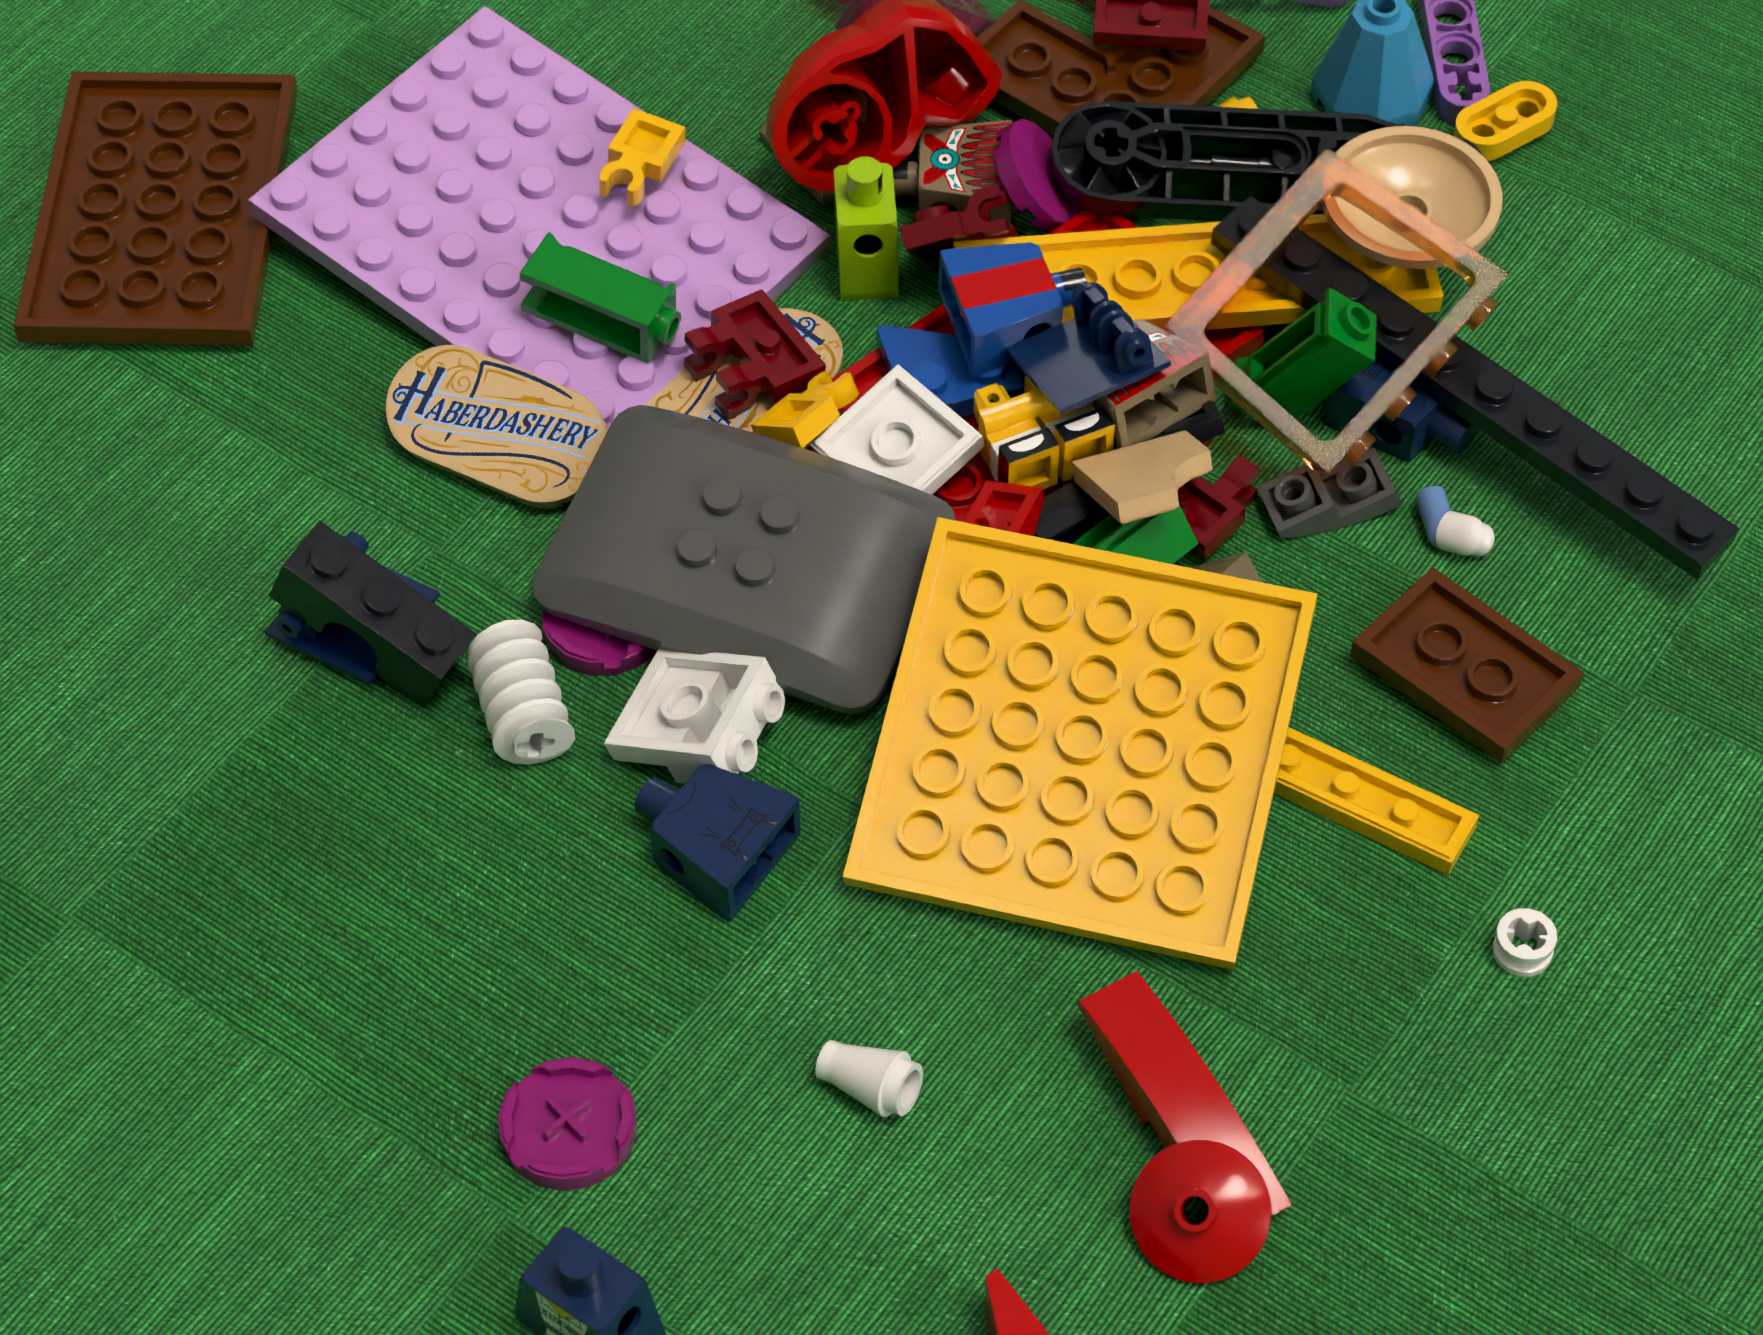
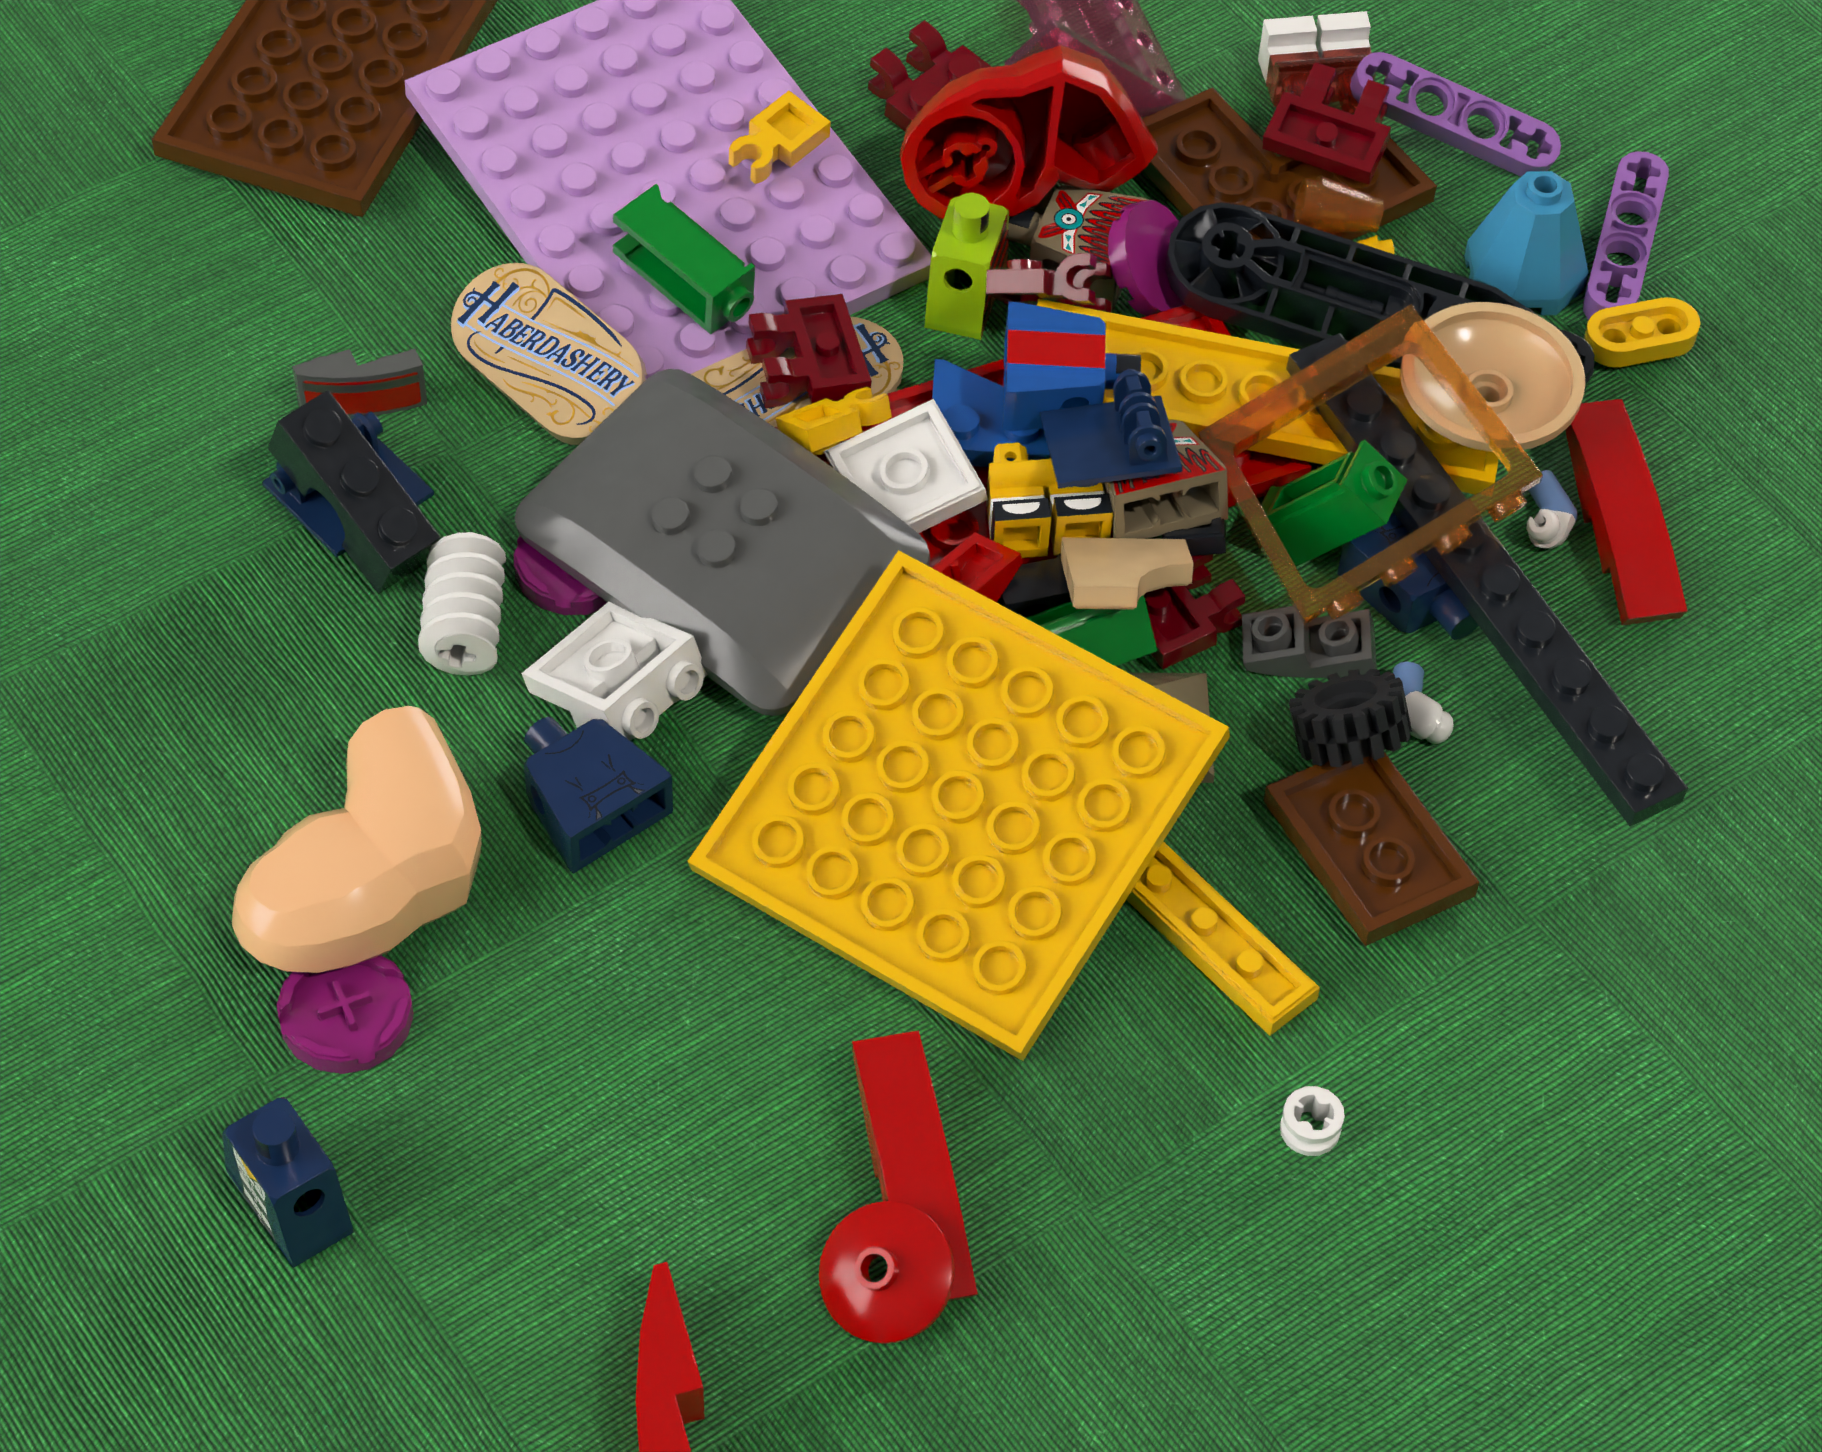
camera: 15 degrees right, 0 degrees up
white cone [815,1040,923,1117] -> none
none -> light nougat piece [232,706,482,973]
none -> slope [292,348,427,417]
none -> dark red plate [868,20,992,132]
none -> black tyre [1289,669,1412,767]
none -> clear orange cone [1294,175,1384,233]
none -> arm [1526,470,1578,549]
none -> red slope [1565,399,1687,625]

